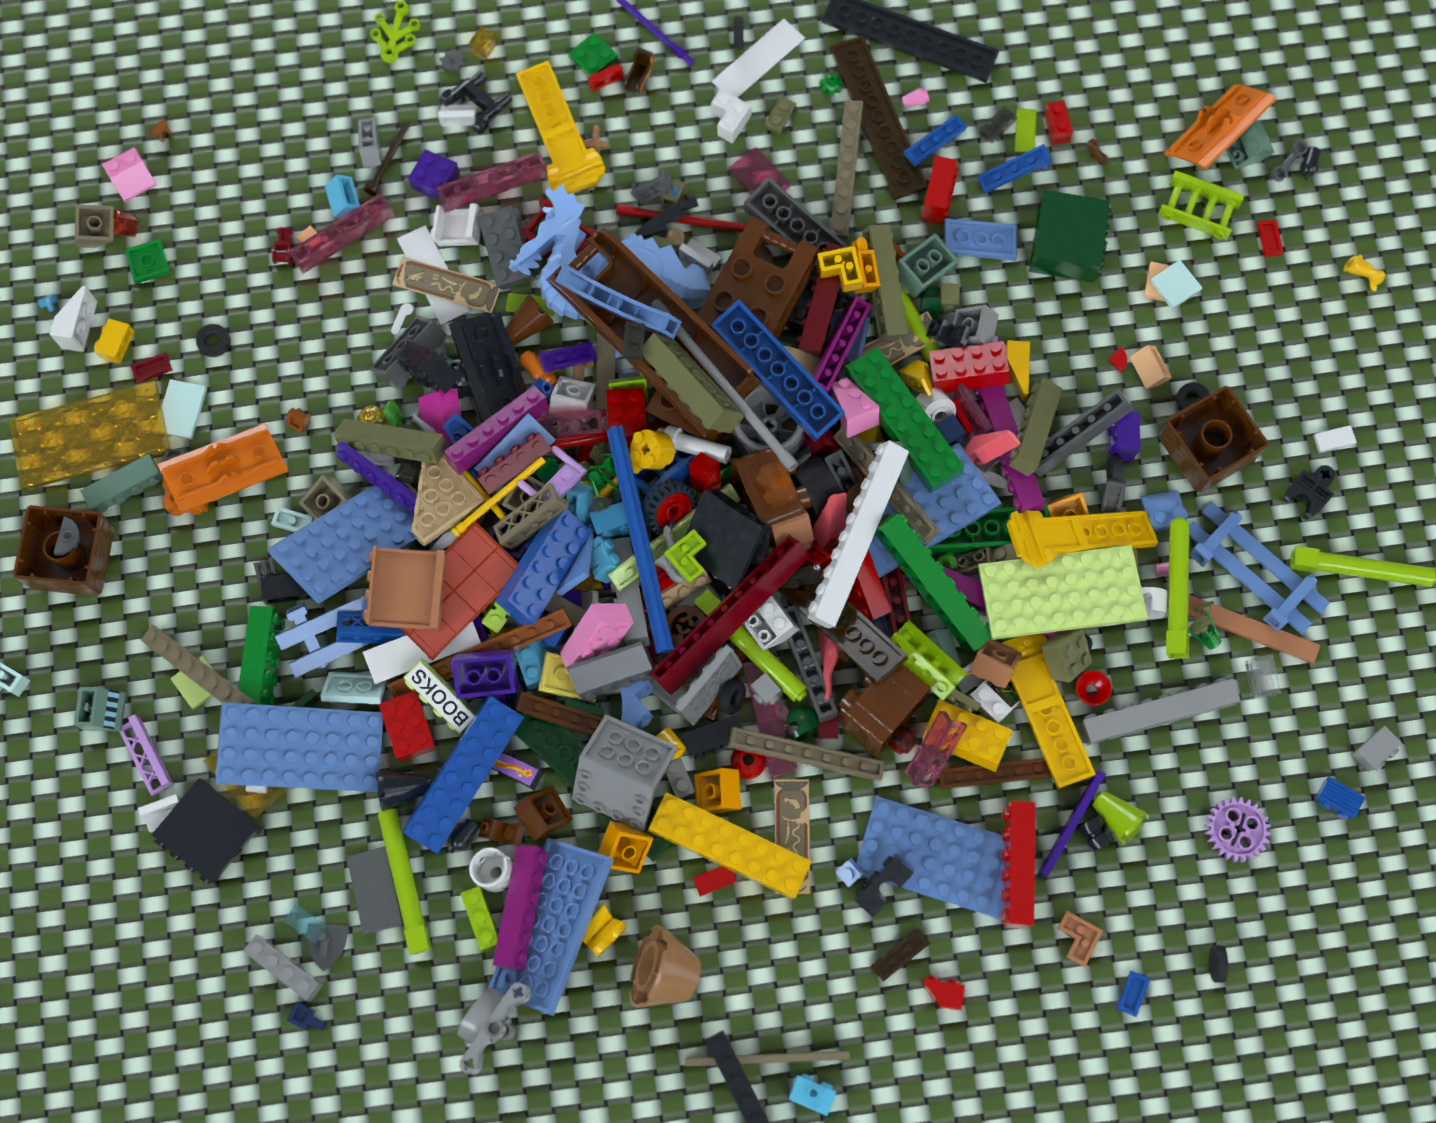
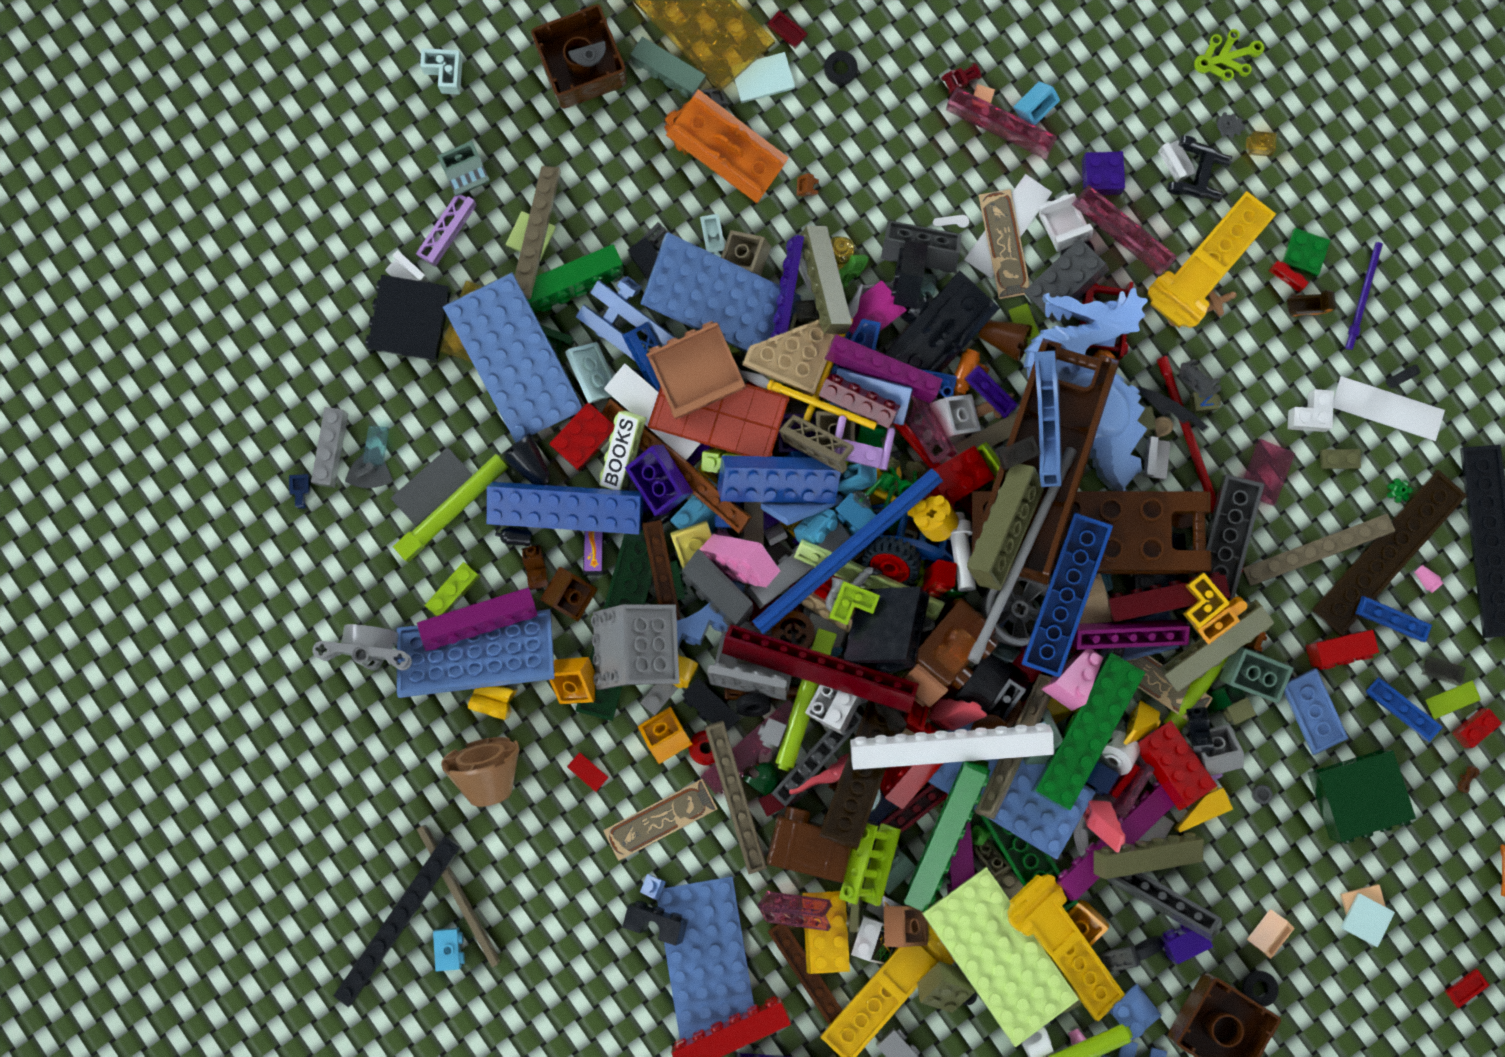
camera: 60 degrees right, 10 degrees up
light grey slope [358,117,382,168] -> none
dark brown piece [363,121,410,196] -> none
white piece [469,847,513,893] -> none
red tile [577,443,597,462] -> none
yellow brick [648,792,812,900] -> none
dark brown tile [871,928,931,982] -> none
clear red head [889,725,918,755] -> none
red slope [922,976,965,1011] -> none
red piece [1075,670,1112,706] -> none
red tile [1108,347,1127,373] -> none
lime fence [1158,170,1245,240] -> none
none -> dark grey tile [1251,785,1273,804]

